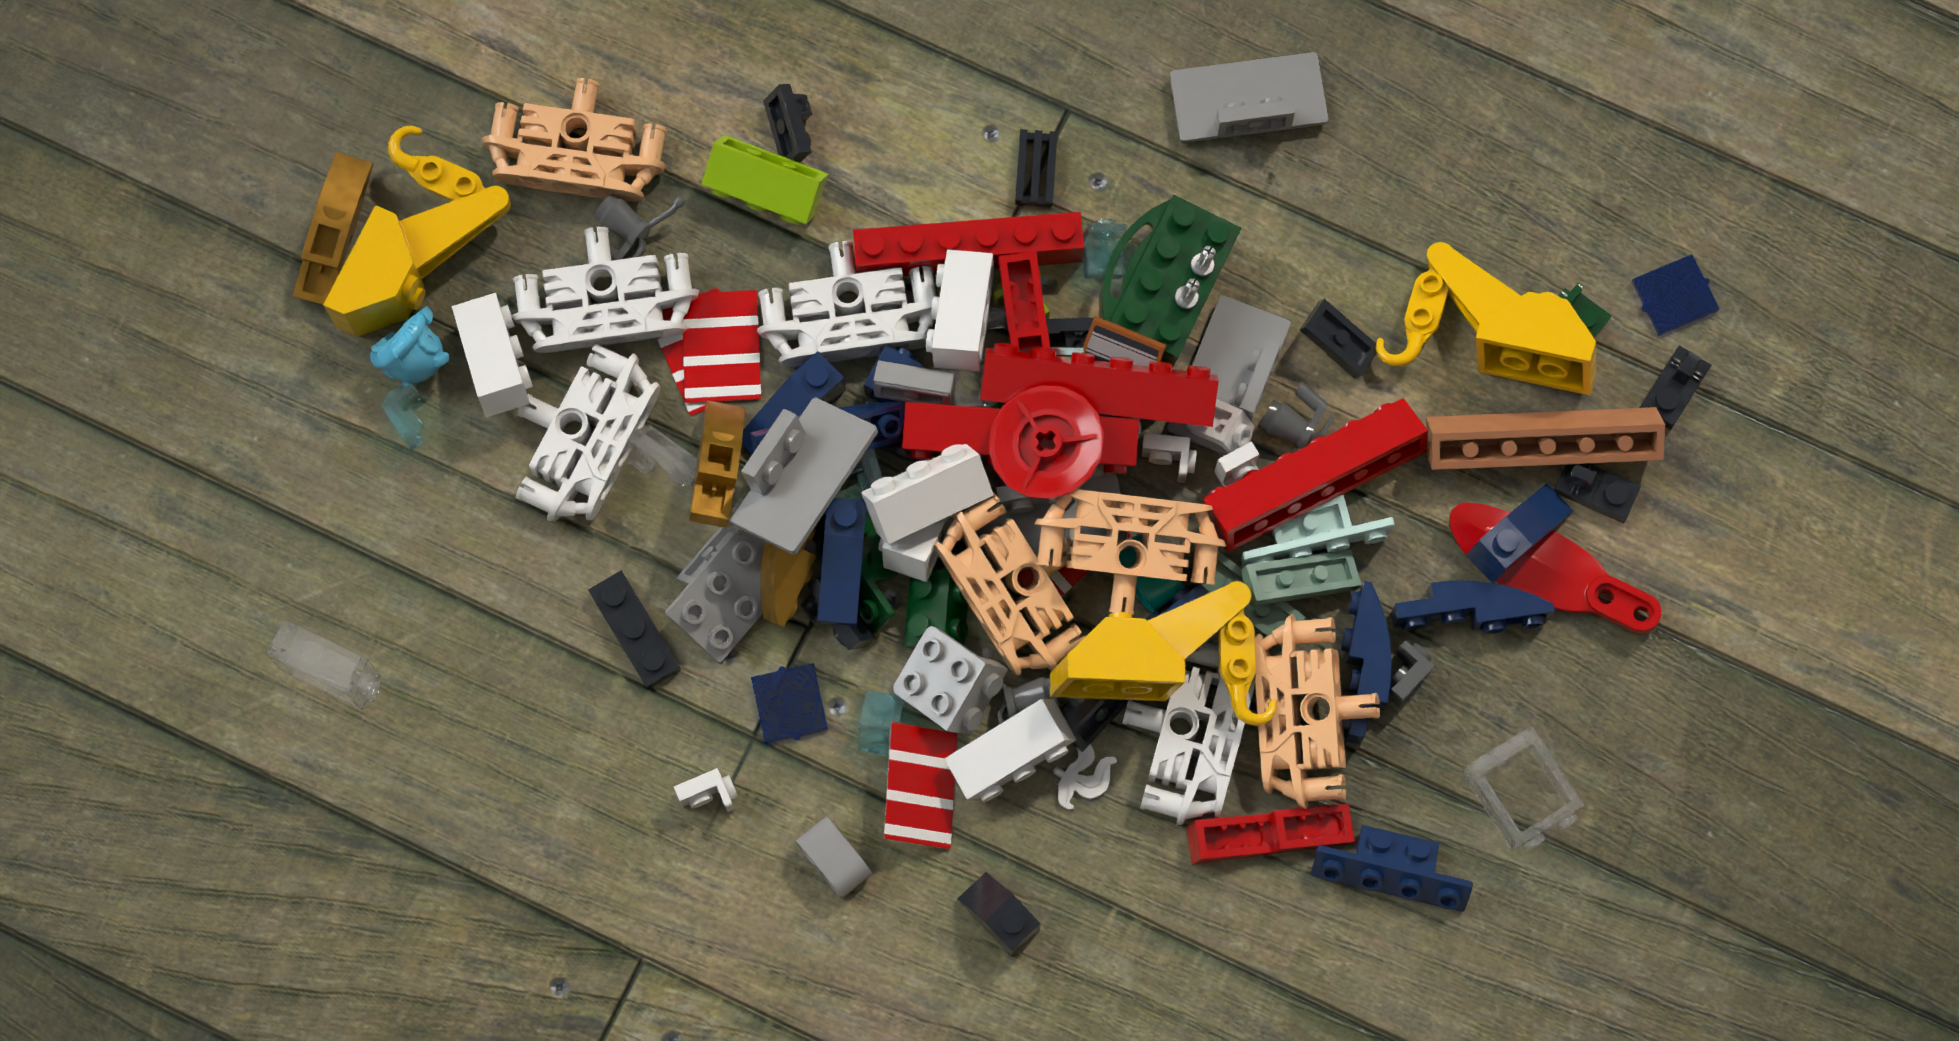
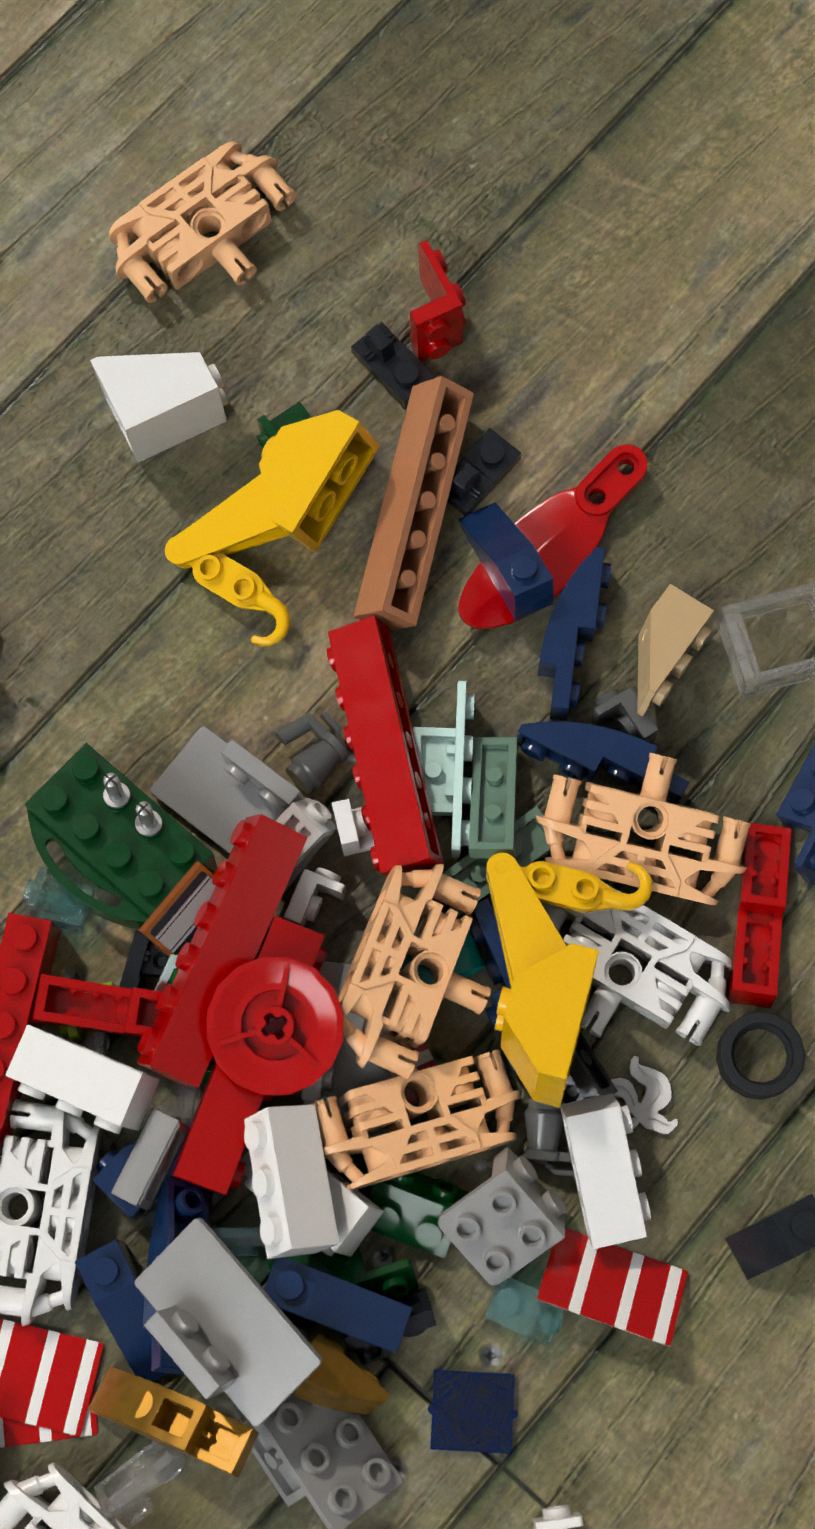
camera: 70 degrees left, 0 degrees up
light grey beam [795,816,872,899] -> none
black hinge [1299,298,1377,379] -> none
clear blue piece [1631,254,1720,336] -> none
none -> white slope [90,352,229,463]
none -> light nougat piece [109,141,296,303]
none -> red bracket [410,240,466,362]
none -> tan slope [637,584,714,717]
none -> black tyre [716,1011,805,1100]

